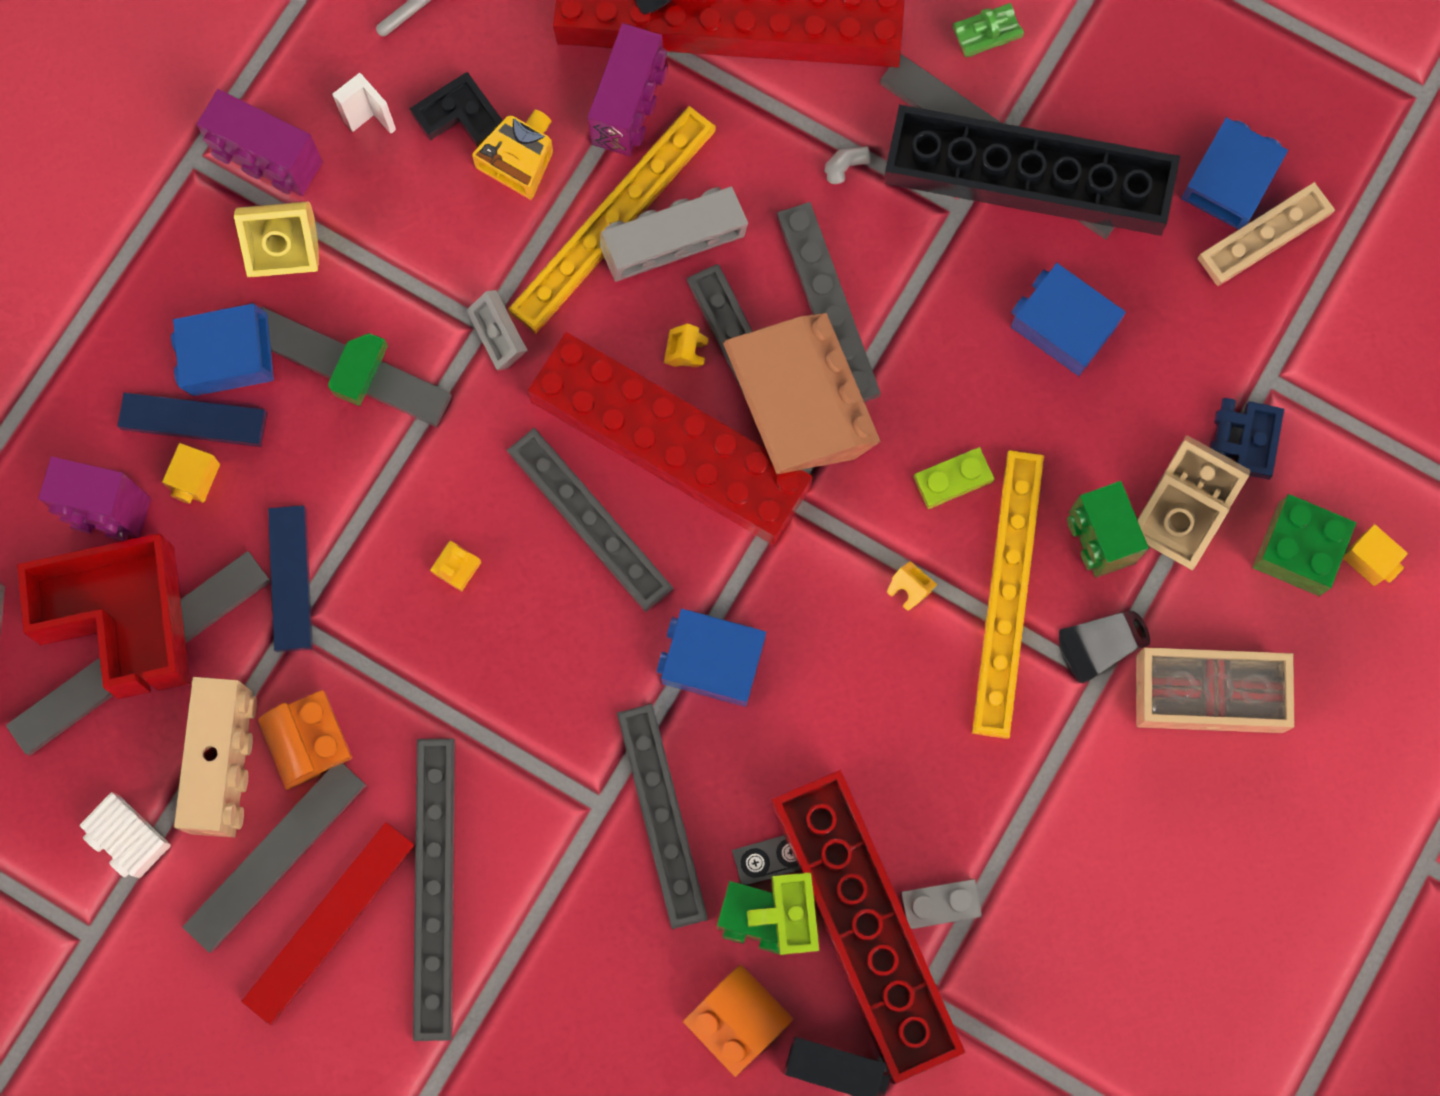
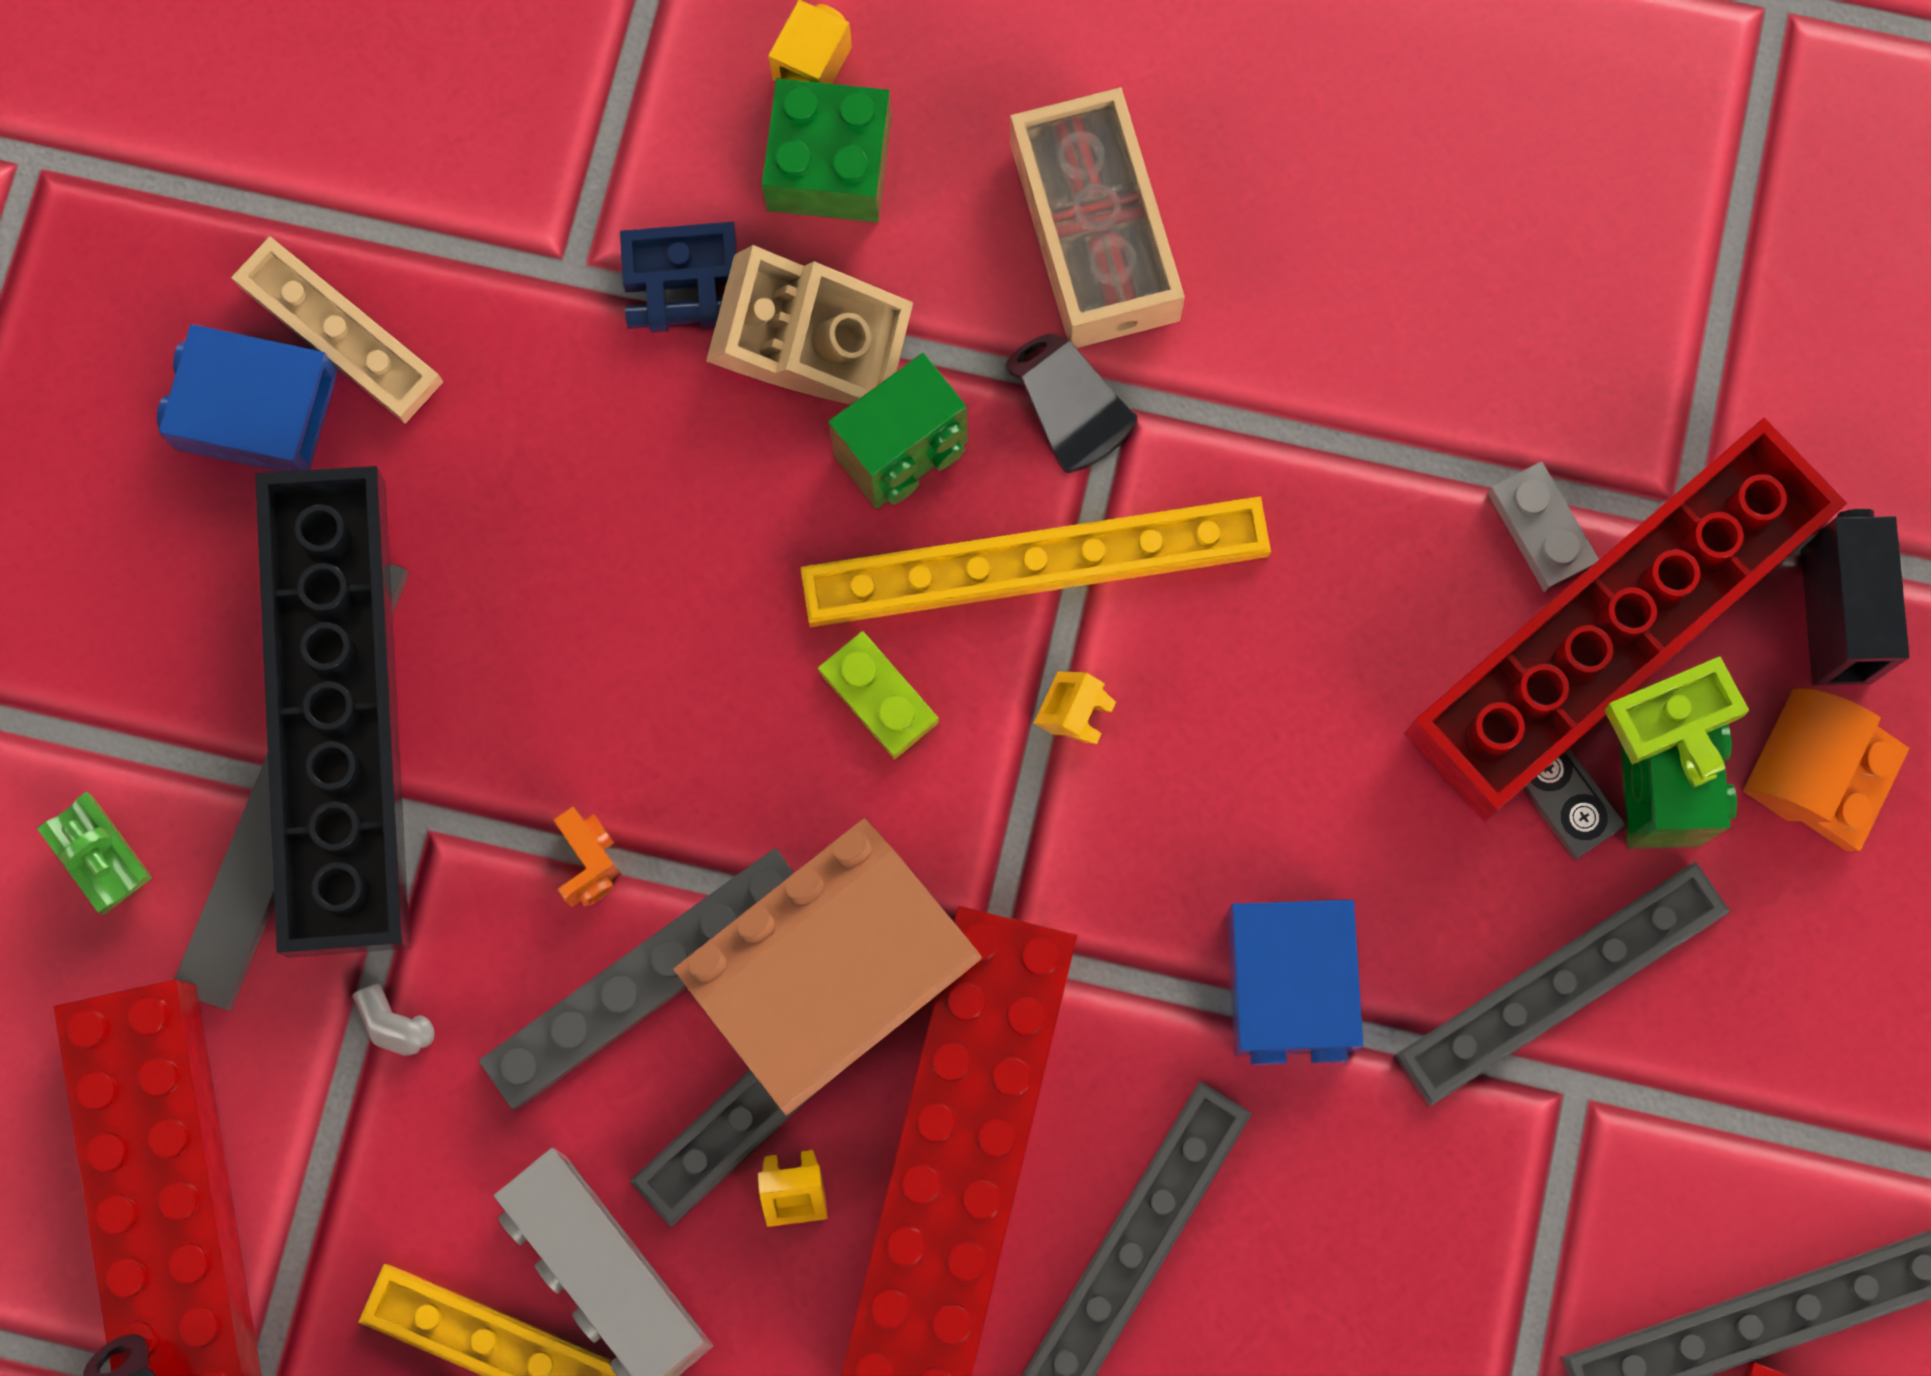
camera: 105 degrees left, 0 degrees up
blue brick [1011,263,1126,376] -> none
none -> orange bracket [554,806,621,907]

